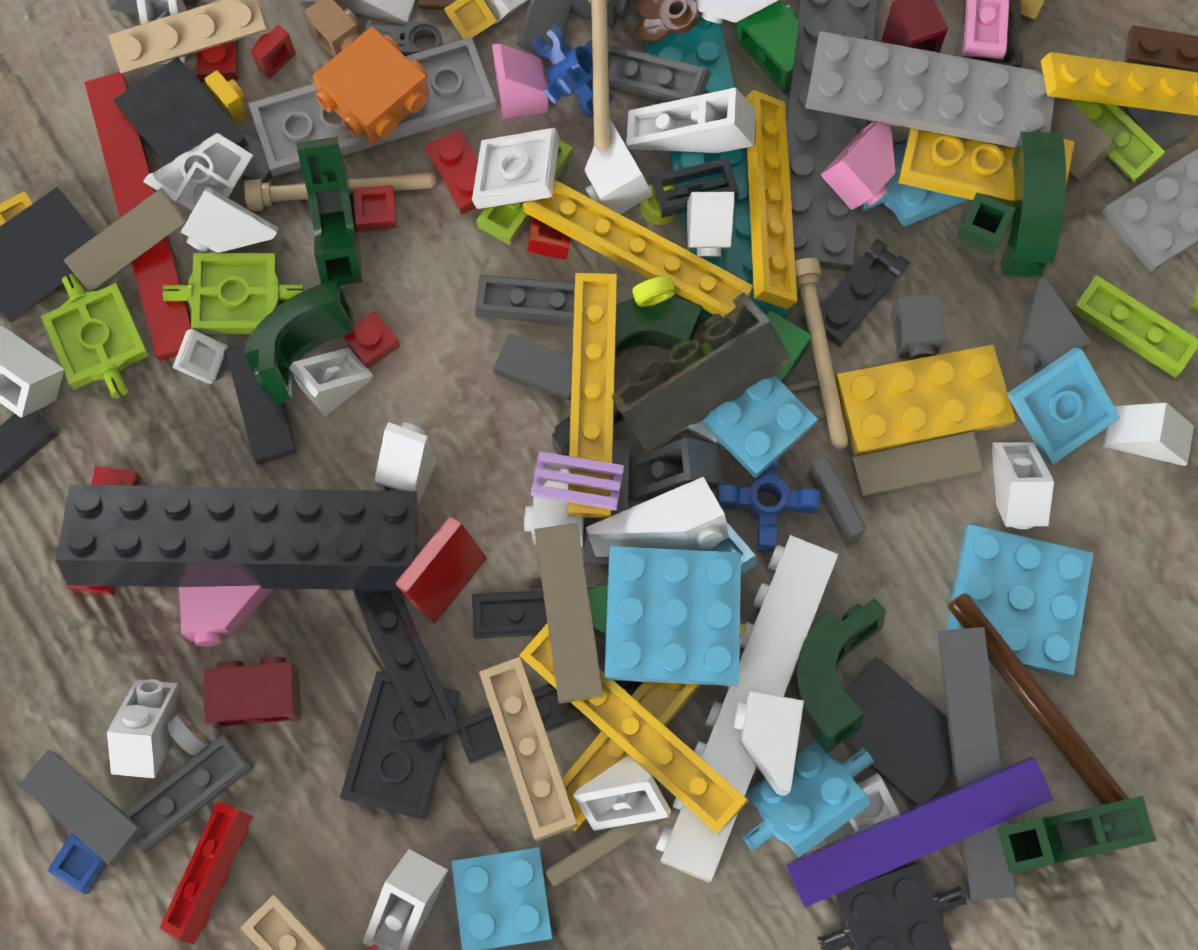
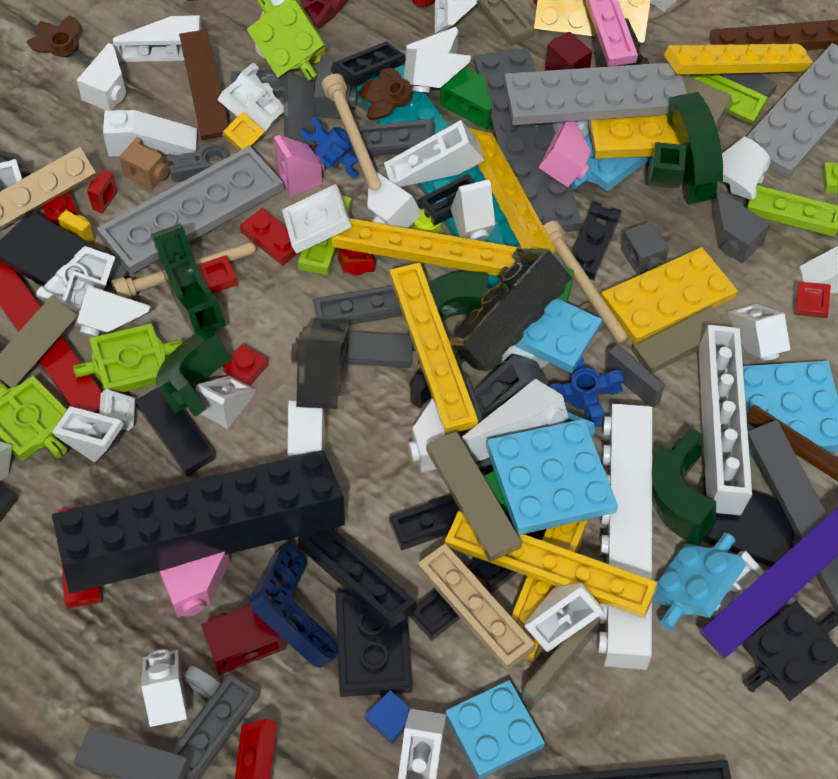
camera: 20 degrees left, 15 degrees down
orange brick [313,26,430,146] -> none
red tile [395,516,487,624] -> none
lavender tile [531,451,624,511] -> none
neon yellow tile [632,276,676,307] -> none
white slope [734,691,804,796] -> none
medium azure plate [1007,348,1120,464] -> none
none -> white slope [52,406,124,463]
none -> dark blue beam [249,545,339,668]
none -> clear smoke wedge [291,318,349,409]
none -> blue tile [365,690,411,744]
none -> white brick [698,325,752,515]
none -> white slope [722,136,771,200]
none -> red plate [795,282,831,318]

